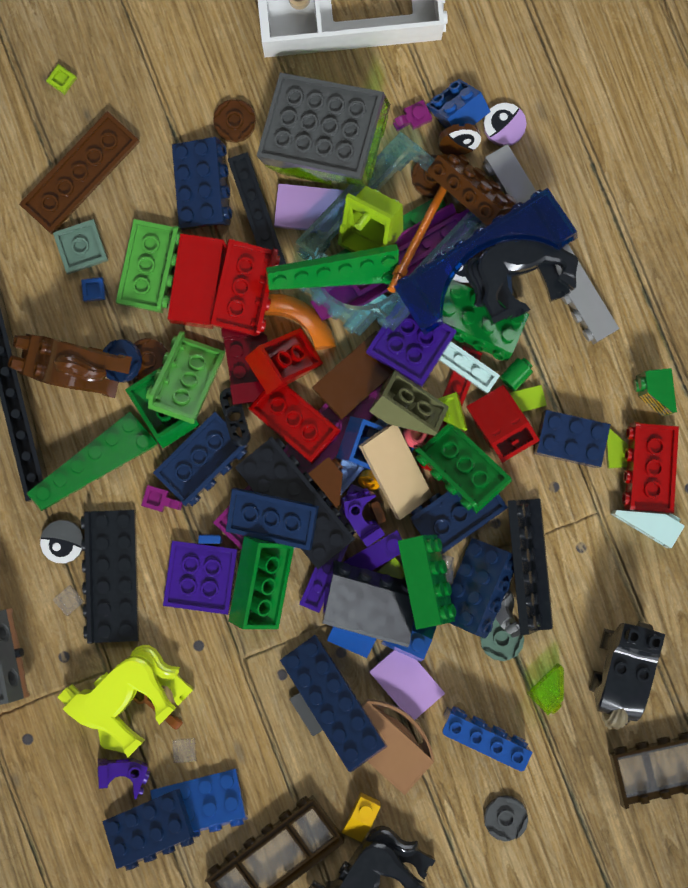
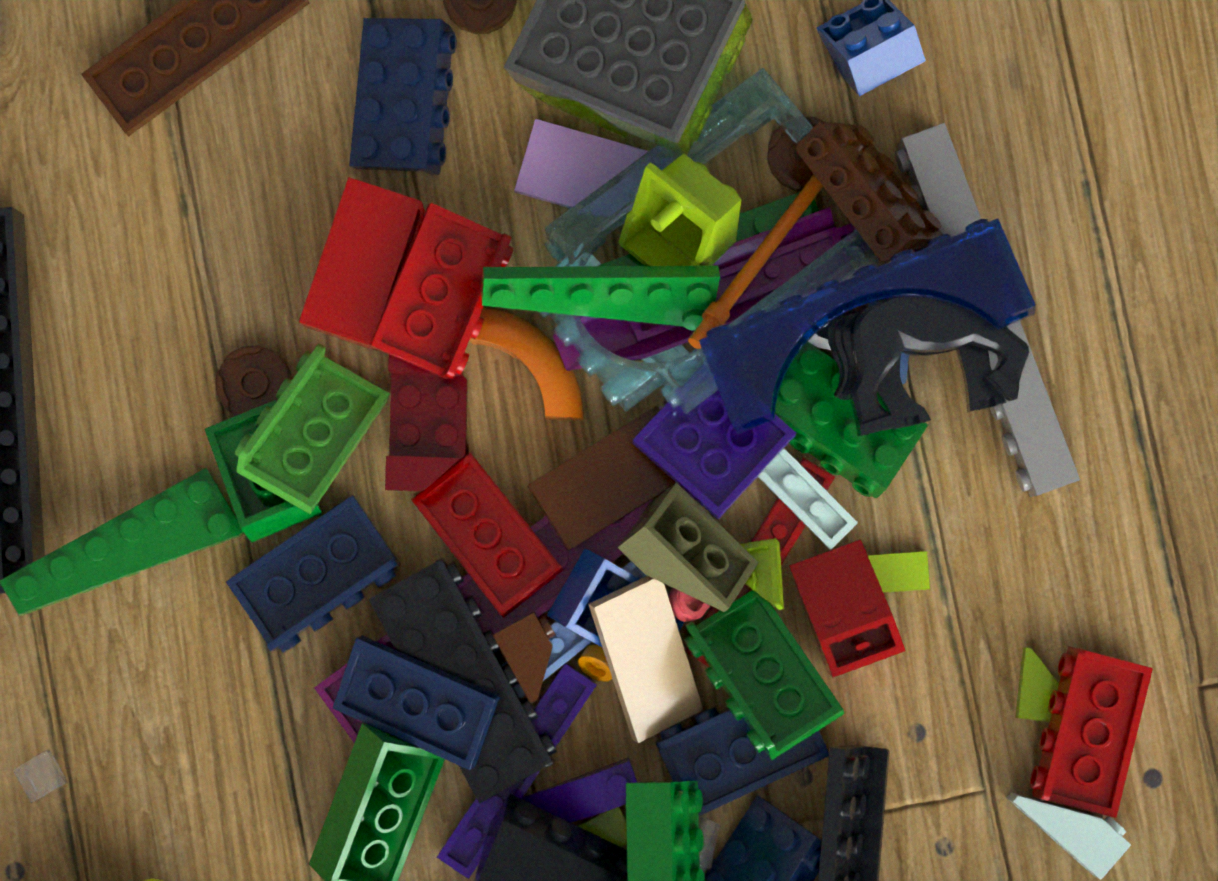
camera: 10 degrees right, 0 degrees up
reddish brown piece [8,334,132,398] -> none
tile [40,520,84,563] -> none
sand green tile [53,219,109,274] -> none
blue tile [81,277,106,302] -> none
black bracket [81,510,139,644] -> none
dark blue tile [103,339,142,383] -> none
bright green bracket [116,219,183,313] -> none
magenta plate [141,485,183,512] -> none
dark purple plate [163,541,238,615] -> none
blue tile [198,535,222,544] -> none
black beam [220,388,251,446] -> none
black plate [228,152,286,265] -> none
red slope [245,328,323,395] -> none
dark purple tile [341,488,385,547] -> none
reddish brown tile [370,501,386,524] -> none
magenta plate [393,100,433,131] -> none
tile [438,123,481,155] -> none
tile [484,103,527,146] -> none
green brick [499,358,533,391] -> none
dark blue brick [533,410,611,468] -> none
green slope [634,368,677,416] -> none

